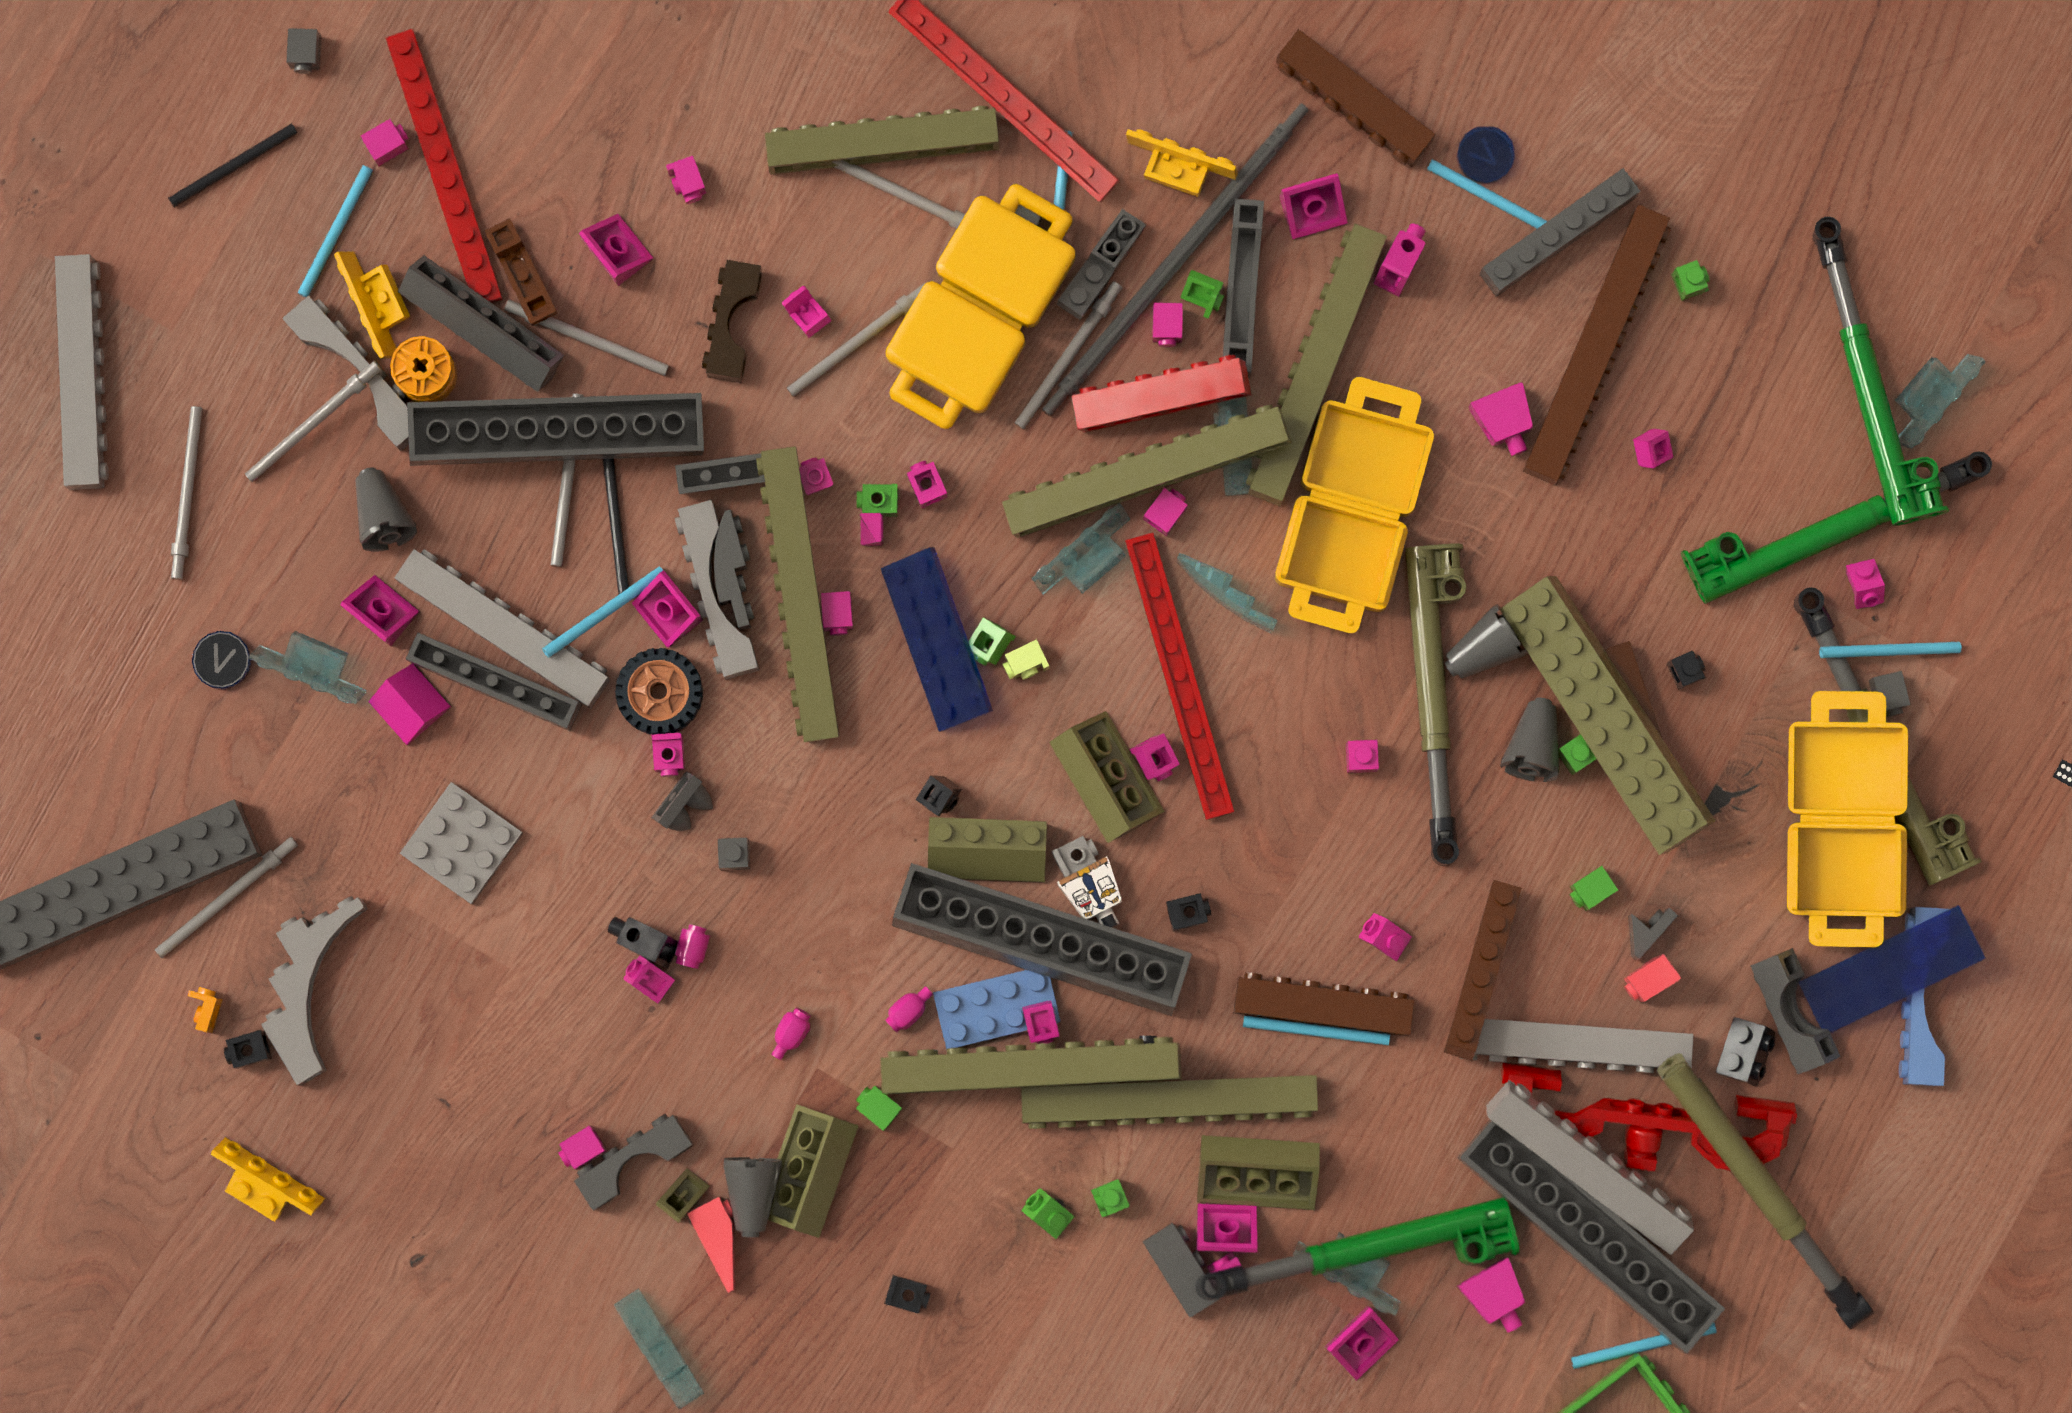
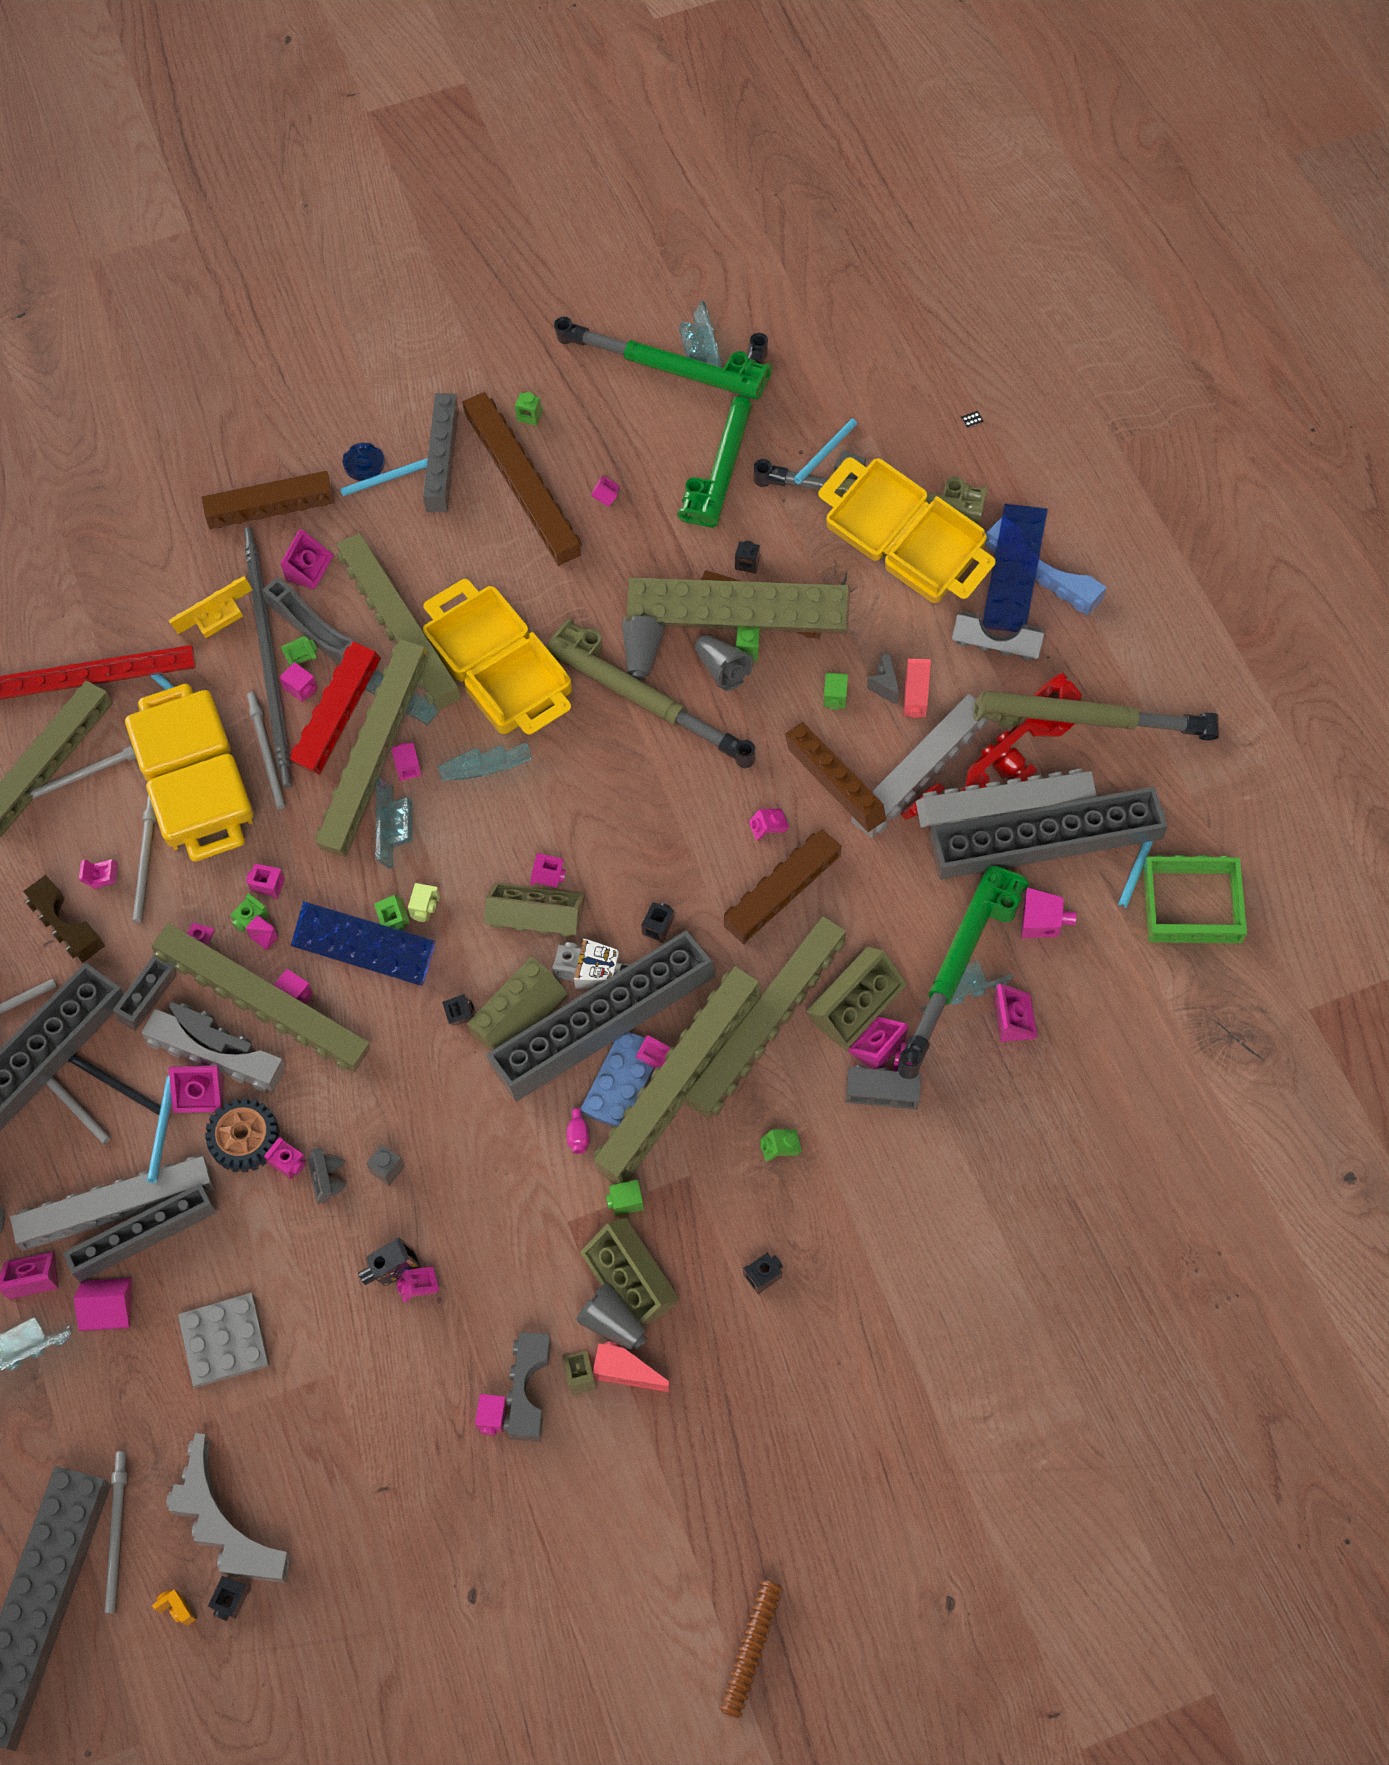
camera: 50 degrees left, 20 degrees down
yellow bracket [211,1137,325,1222] -> none
clear light blue slope [614,1289,704,1409] -> none
dark pink brick [675,924,710,969] -> none
dark pink plant [772,1007,811,1060] -> none
dark grey slope [1056,209,1146,320] -> none
bright green brick [1091,1179,1130,1217] -> none
red plate [1125,532,1234,820] -> none
medium azure piece [1243,1015,1390,1045] -> none
dark pink brick [1346,740,1379,773] -> none
dark pink torso [1373,223,1426,297] -> none
dark pink torso [1468,382,1533,456] -> none
bracket [1716,1017,1776,1087] -> none
dark pink bracket [1846,559,1885,609] -> none

